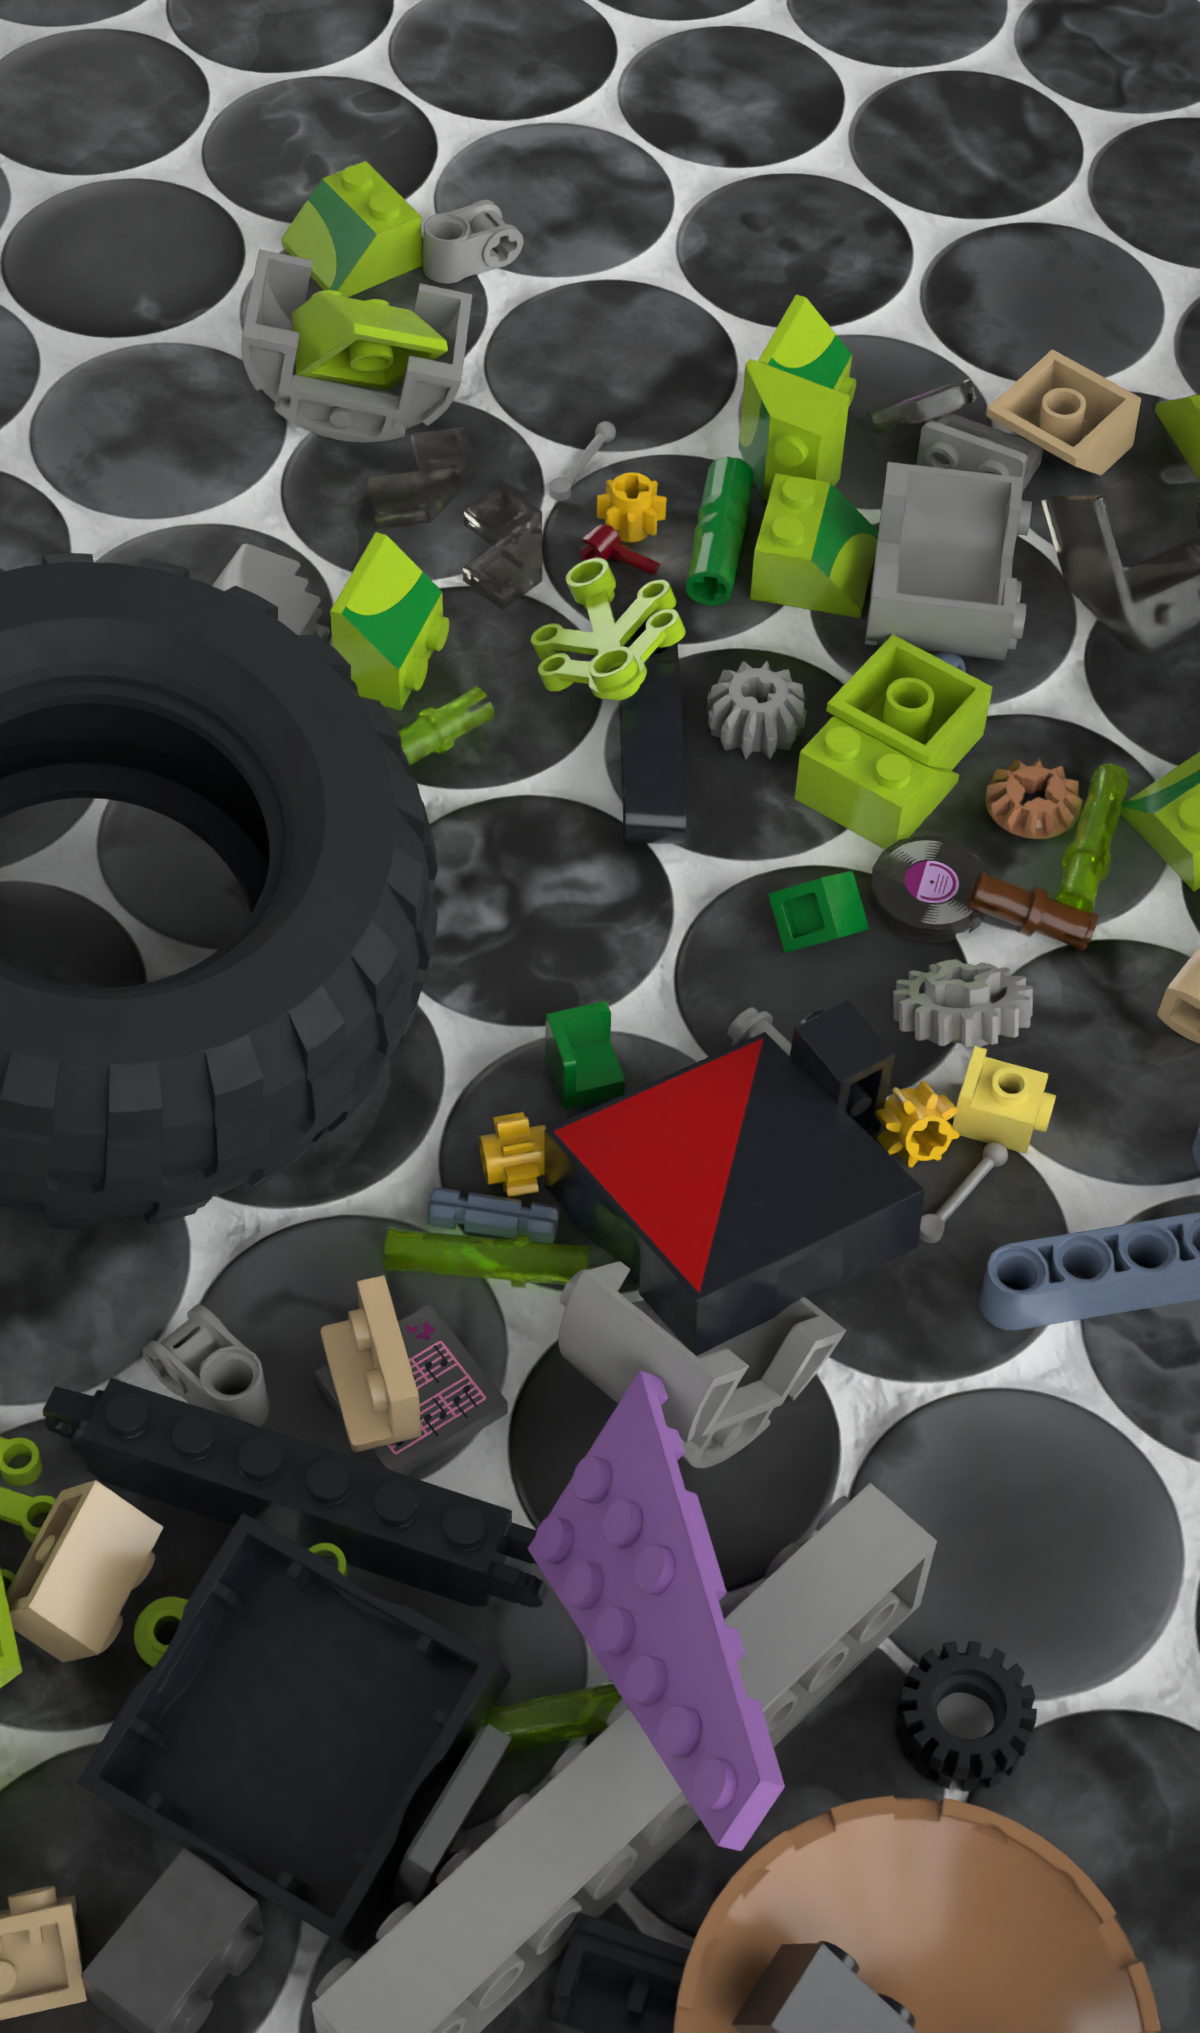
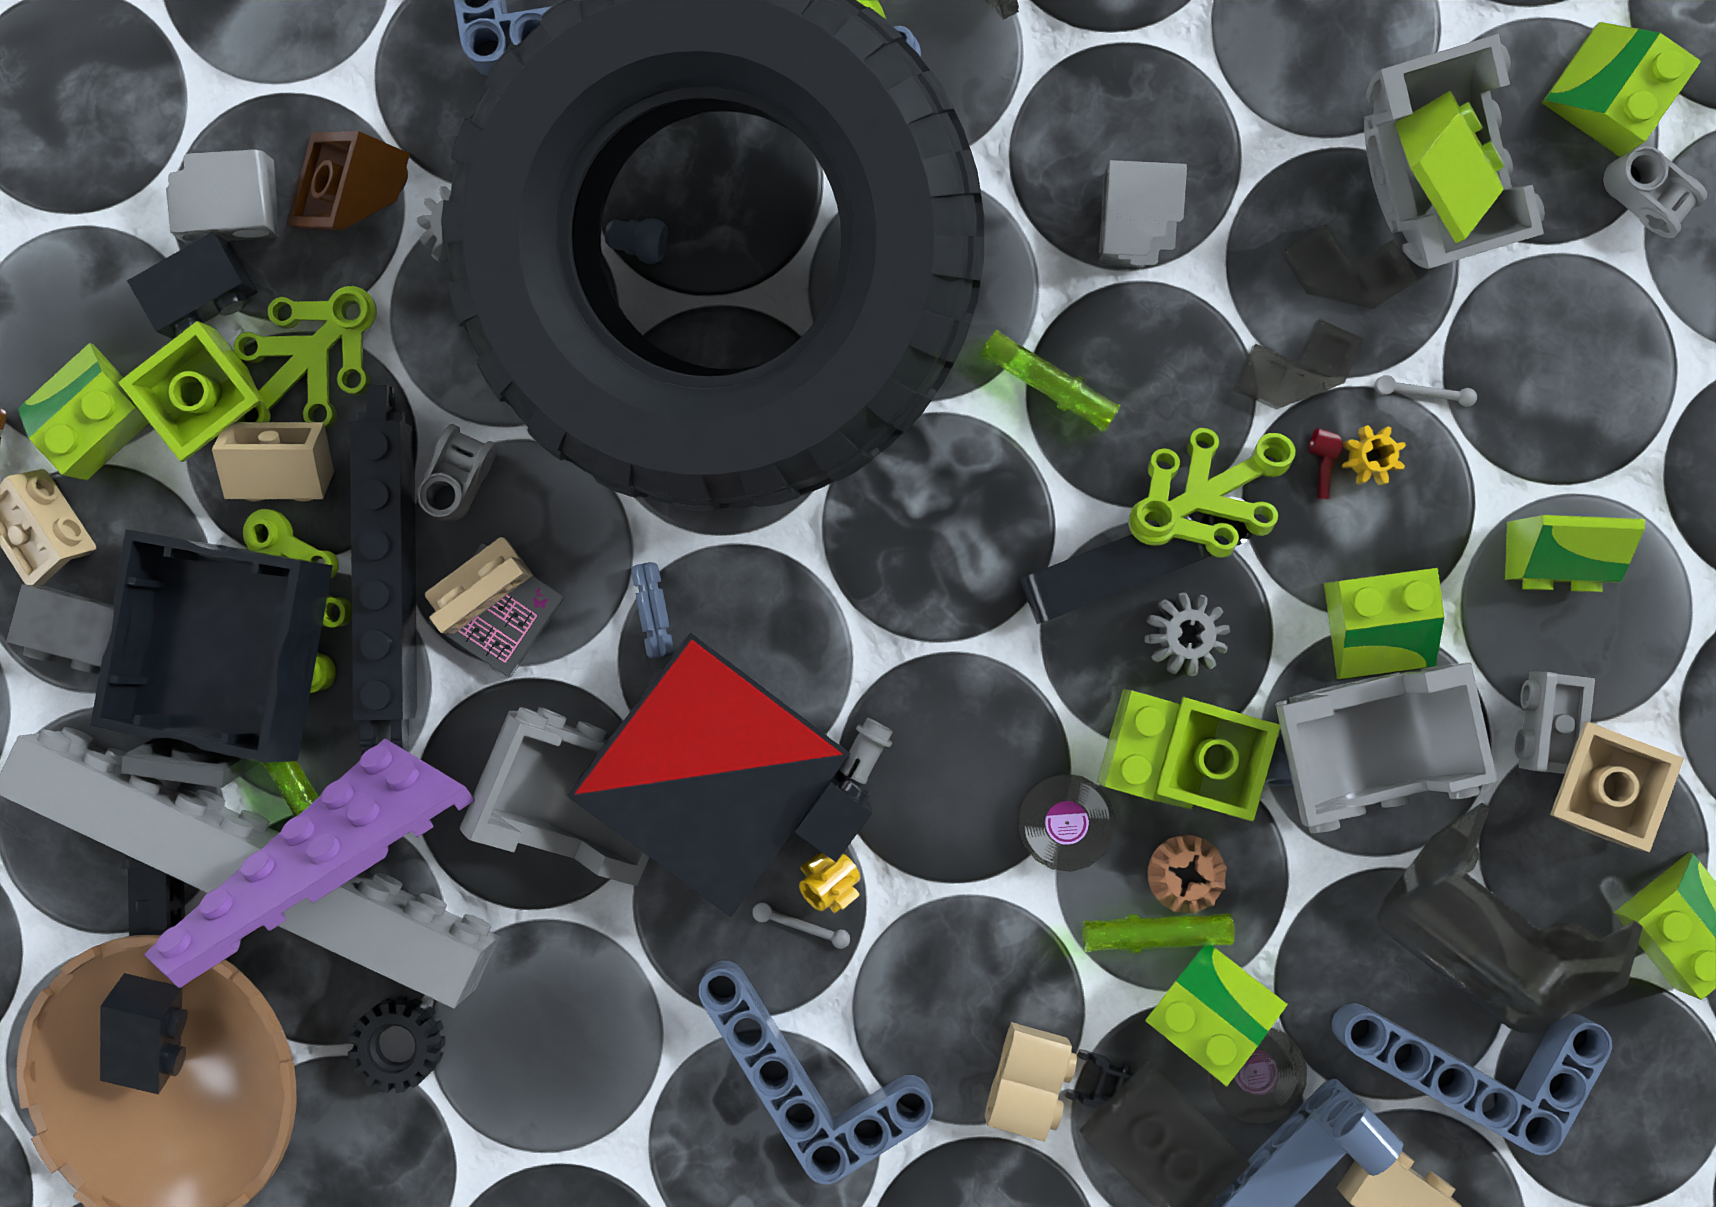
camera: 70 degrees right, 35 degrees up
lime slope [330,532,449,711] -> none
clear neon green pin [384,1227,591,1289] -> none
yellow gear [478,1112,546,1198] -> none
green panel [545,1001,625,1110] -> none
green axle [686,456,754,607] -> none
lime slope [738,359,850,501] -> none
green panel [768,870,868,953] -> none
clear smoke tile [867,379,976,434] -> none
light grey gear [893,959,1033,1048] -> none
light yellow brick [953,1046,1056,1154] -> none
reddish brown pin [967,871,1098,951] -> none

